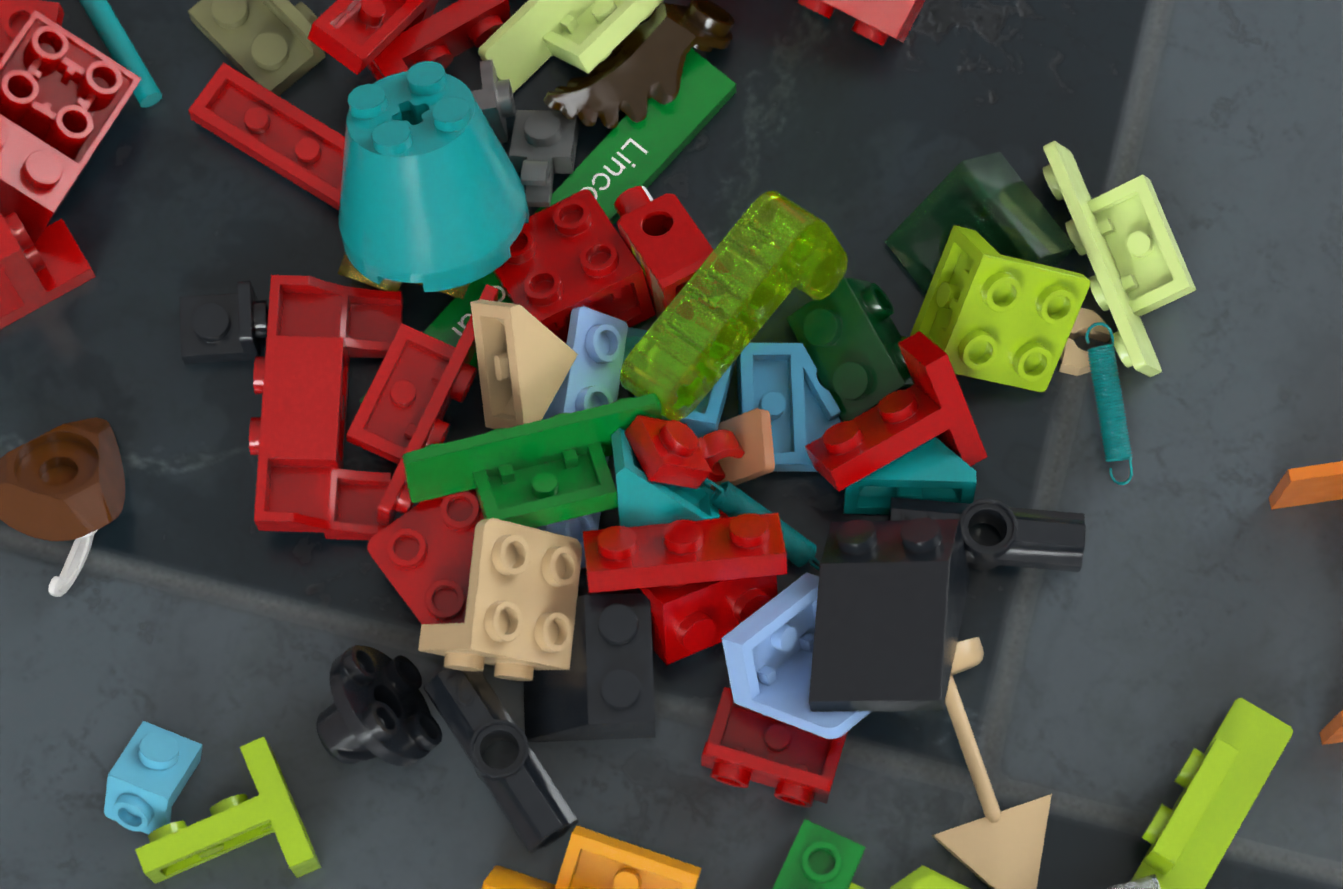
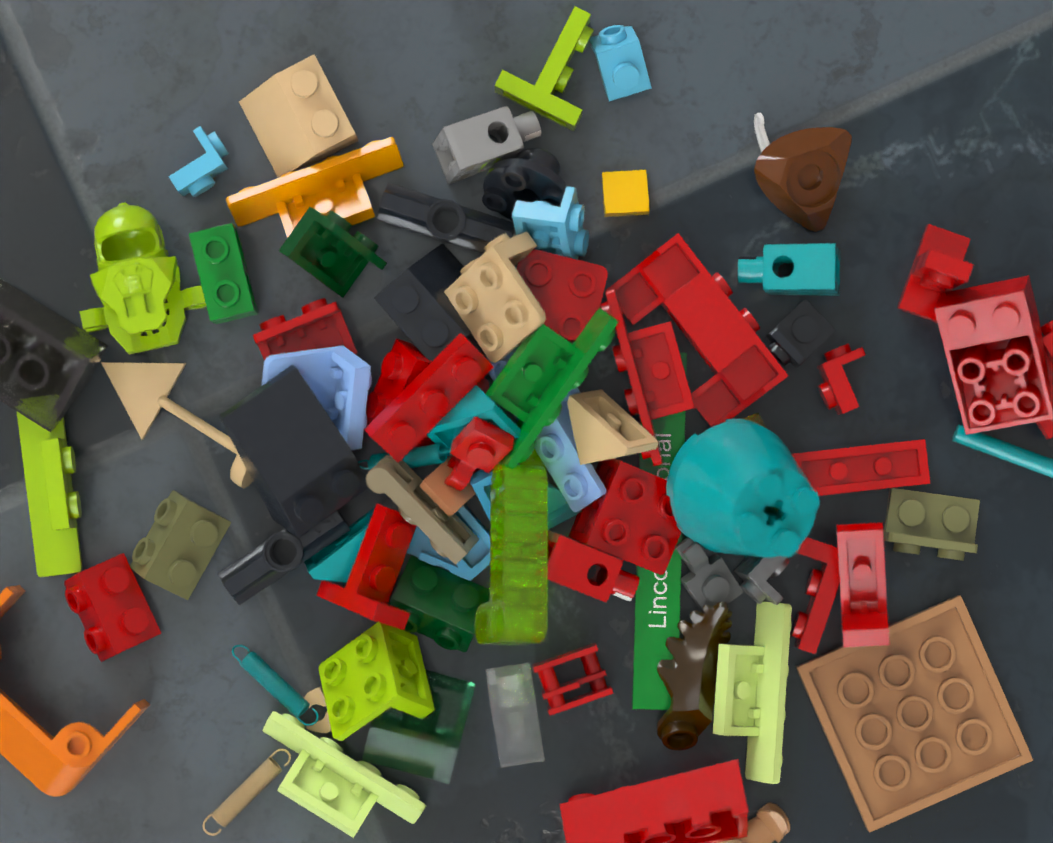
camera: 135 degrees right, 15 degrees up
none -> red bracket [64,553,162,662]
none -> olive bracket [130,490,231,600]
none -> tan piece [203,749,291,836]
none -> dark green bracket [278,207,387,298]
none -> dark tan plate [366,455,479,565]
none -> light grey torso [432,106,541,185]
none -> clear slope [485,662,545,768]
none -> medium azure bracket [512,186,589,260]
none -> red piece [532,643,613,716]
none -> yellow slope [602,170,650,217]
none -> teal torso [738,244,840,296]
none -> red bracket [817,343,866,415]

